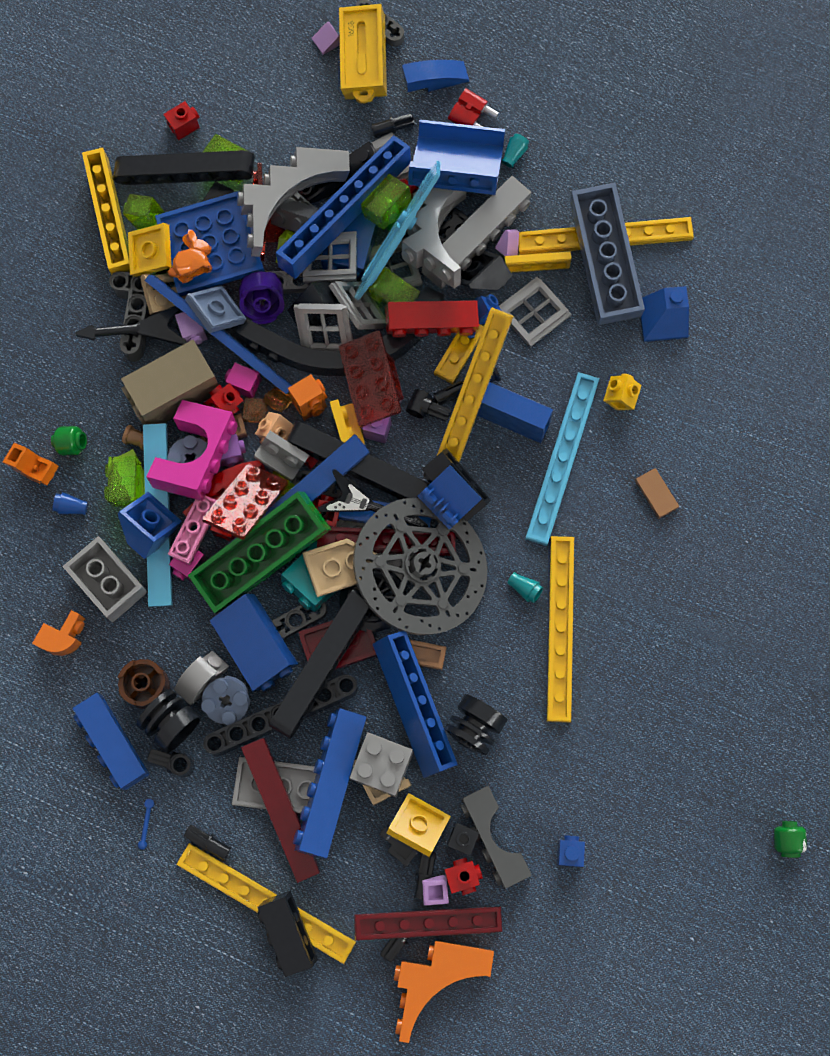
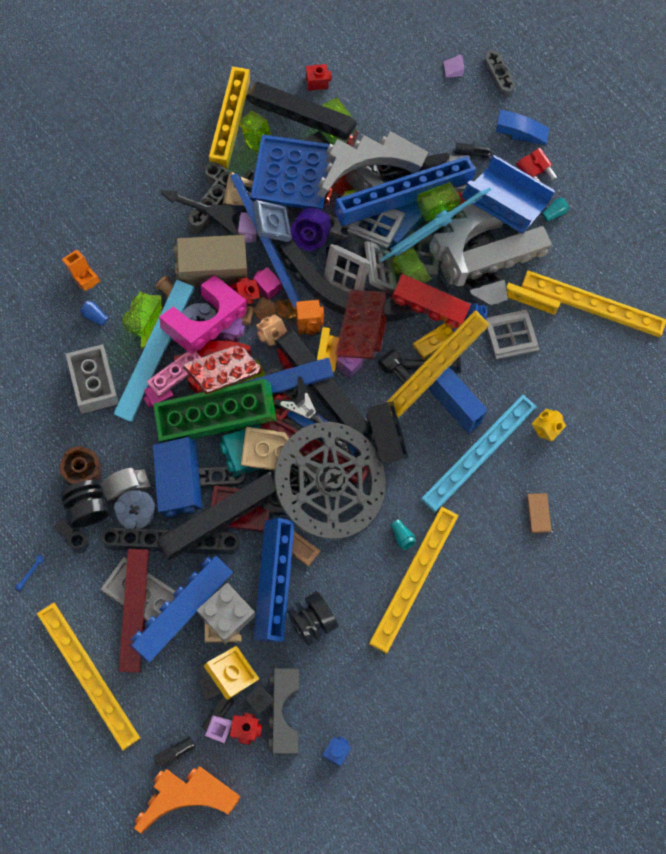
camera: 15 degrees right, 5 degrees down
orange brick [32,610,85,656] -> none
green head [51,426,87,455] -> none
blue brick [73,693,150,790] -> none
blue slope [118,492,182,559] -> none
yellow plate [128,223,172,277] -> none
orange animal [168,230,212,283] -> none
black axle [184,825,231,861] -> none
light grey bracket [254,430,309,481] -> none
black brick [258,890,318,977] -> none
yellow piece [339,4,387,103] -> none
dark red tile [354,906,502,941] -> none
blue hinge [418,465,482,529] -> none
lavender slope [495,230,519,256] -> none
sand blue brick [569,183,645,325] -> none
blue slope [640,286,689,342] -> none
green head [774,821,807,858] -> none

